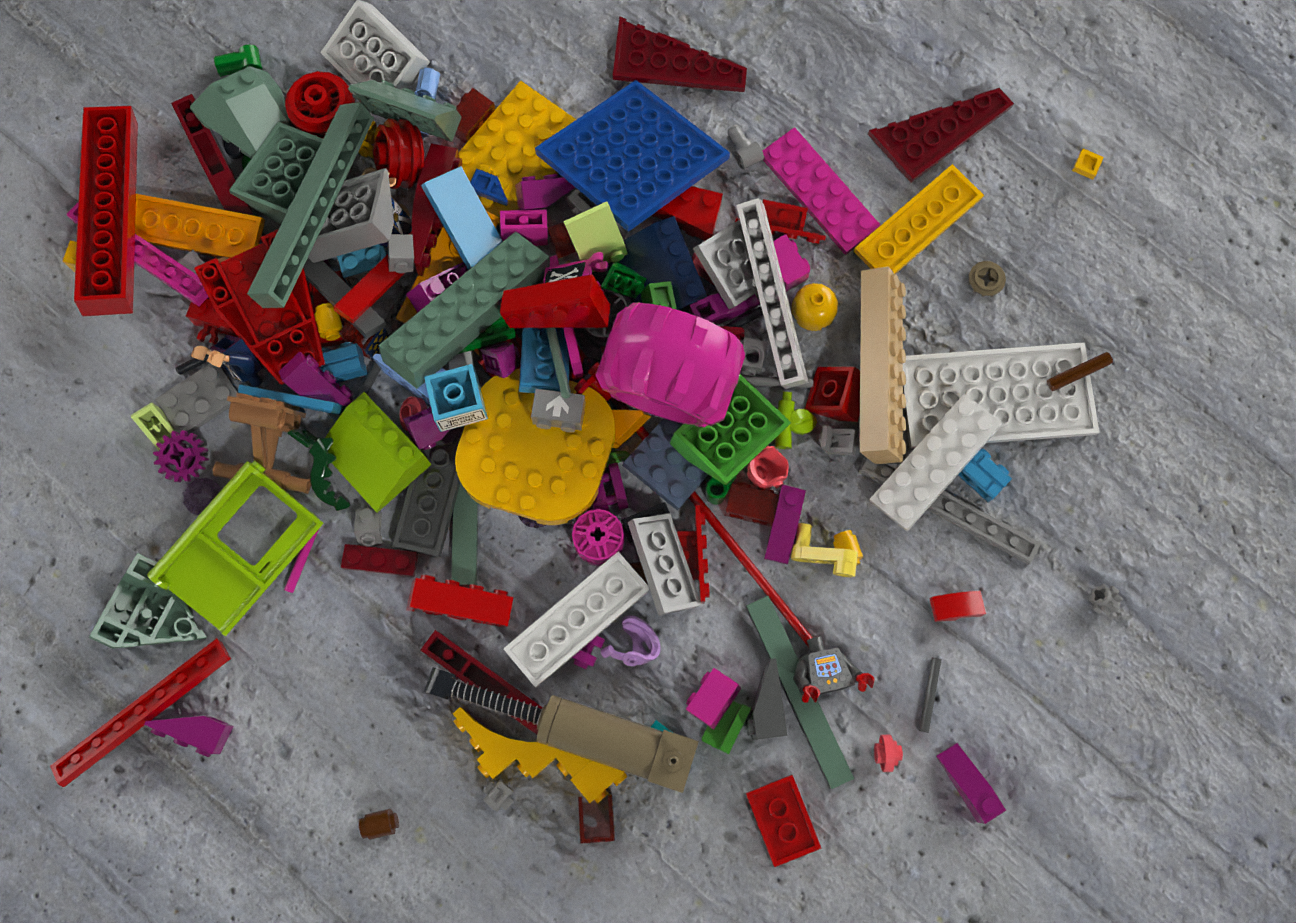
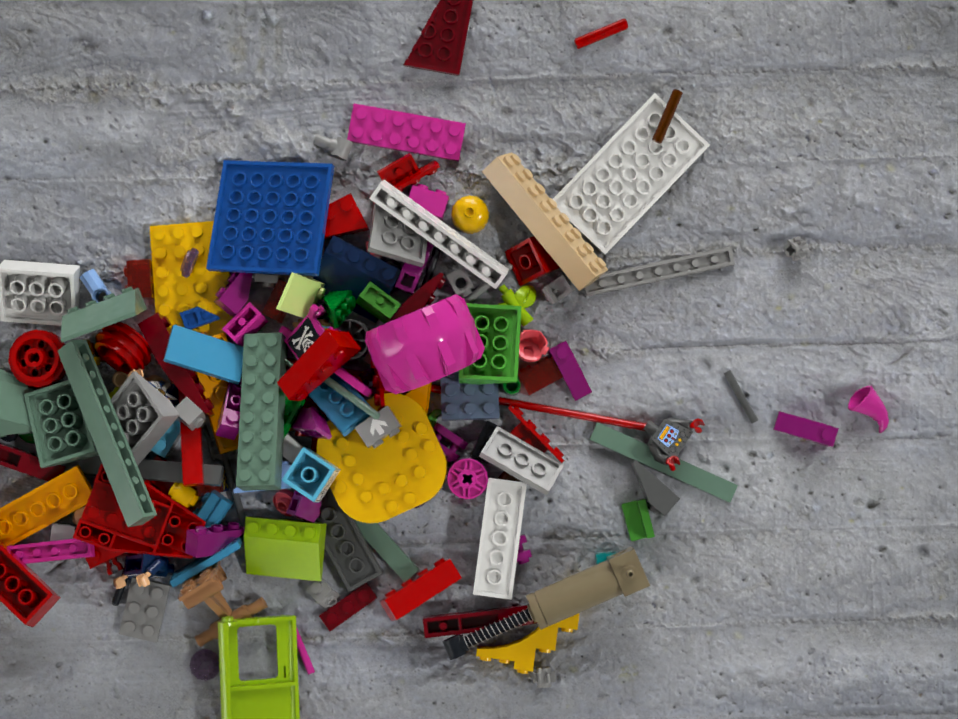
camera: 35 degrees left, 10 degrees up
yellowish green slope [131,402,175,451] -> none
magenta gear [153,430,209,483] -> none
dark green piece [287,428,351,511] -> none
yellow brick [570,761,628,804] -> none
clear red piece [578,794,615,844] -> none
lavender helmet [601,615,660,667] -> none
dark red wing [613,16,747,93] -> none
dark pink brick [686,668,741,730] -> none
red plate [745,775,822,867] -> none
light yellow beam [791,523,858,578] -> none
yellow brick [833,530,863,566] -> none
yellow plate [853,164,984,274] -> none
white plate [869,394,1003,531] -> none
coral plate [874,735,903,772] -> none
red slope [929,591,986,622] -> none
dark azure brick [958,448,1012,502] -> none
dark tan gear [968,261,1006,297] -> none
none -> gear [180,248,199,278]
none -> red axle [574,19,628,49]
none -> dark pink hat [848,386,889,433]

